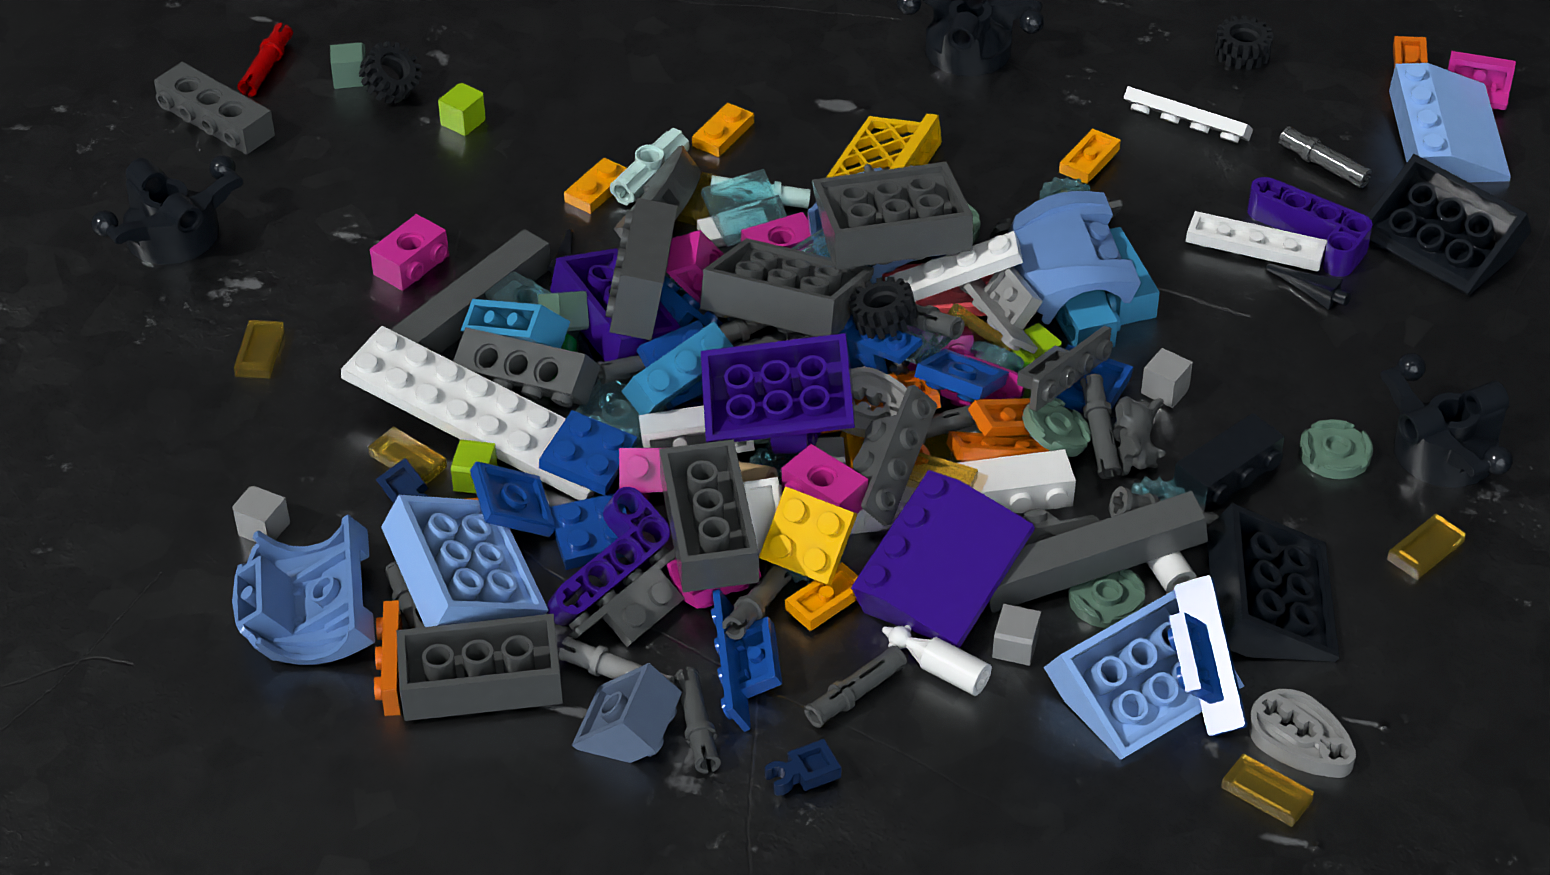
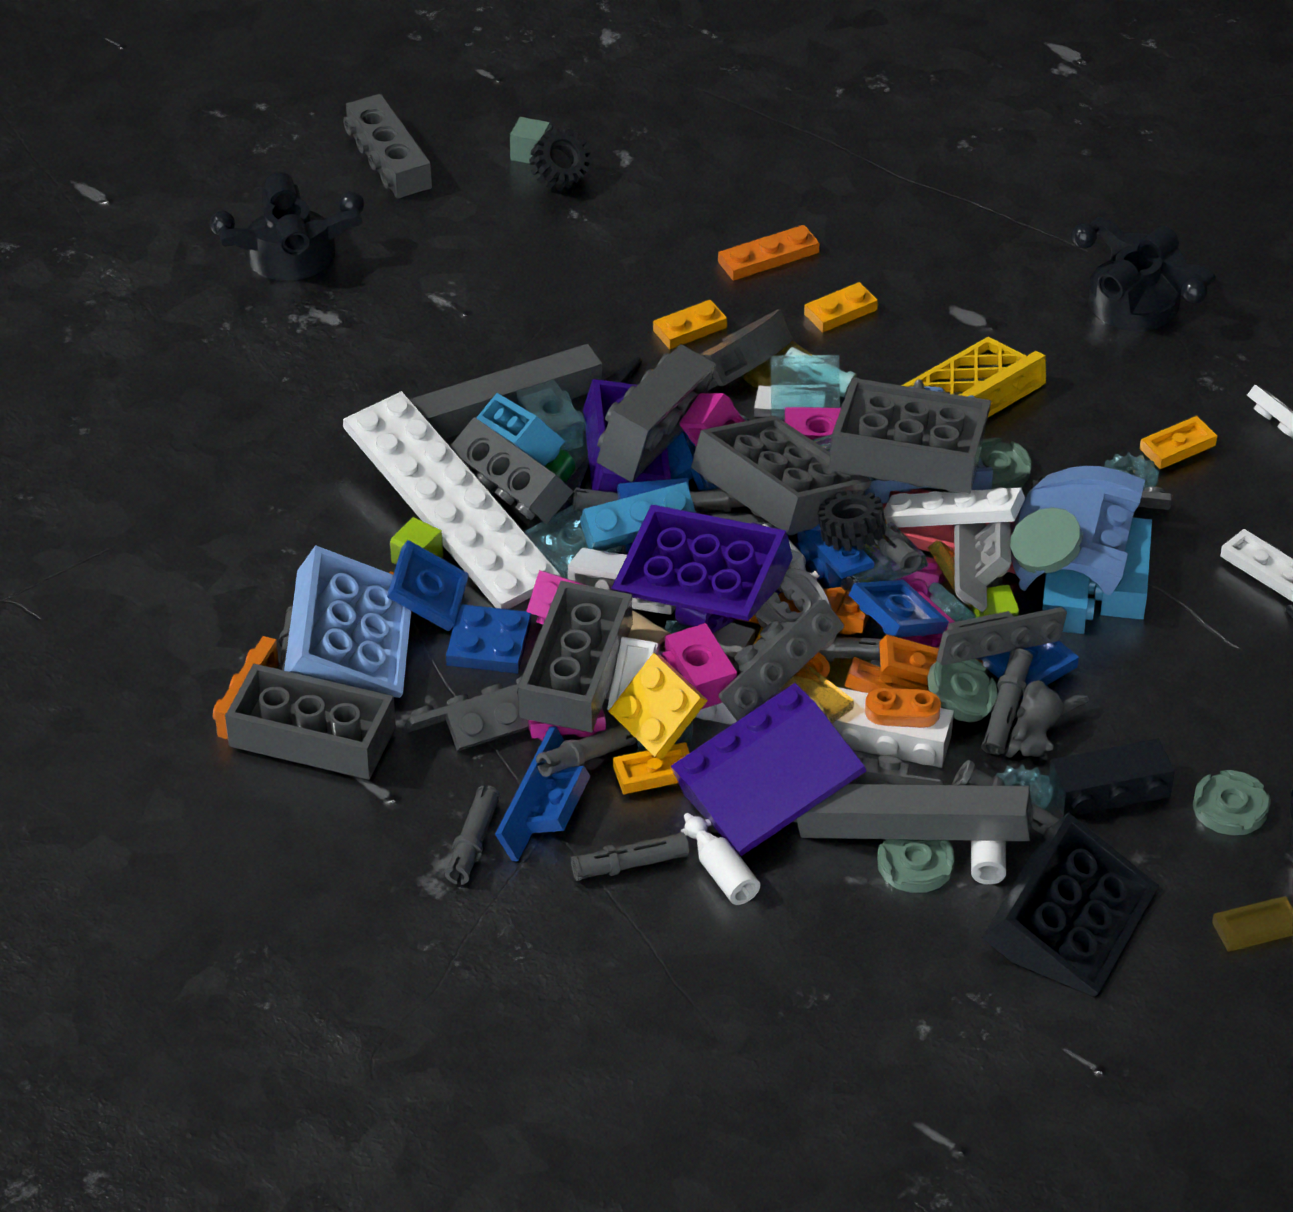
camera: 25 degrees right, 0 degrees up
light grey piece [232,486,290,541] -> none
medium blue piece [232,515,375,665] -> none
clear yellow tile [234,320,285,379] -> none
red pin [237,23,293,97] -> none
clear yellow tile [368,426,447,484] -> none
dark pink brick [370,214,449,291] -> none
dark blue plate [376,458,429,503] -> none
lime piece [438,83,486,136] -> none
sand green piece [538,291,589,331] -> none
blue plate [539,410,637,496] -> none
dark purple beam [547,487,671,626] -> none
light grey pin [558,636,674,684] -> none
sand blue slope [572,663,682,763] -> none
light aqua piece [610,128,690,206] -> none
dark blue plate [765,739,841,796] -> none
light grey piece [992,604,1041,666] -> none
light blue slope [1043,590,1244,760] -> none
light grey piece [1141,348,1193,408] -> none
bracket [1168,575,1247,736] -> none
clear yellow tile [1221,753,1314,827] -> none
light grey piece [1249,689,1356,778] -> none
none -> orange plate [718,225,820,281]
none -> orange plate [865,688,941,728]
none -> sand green tile [1010,507,1083,573]

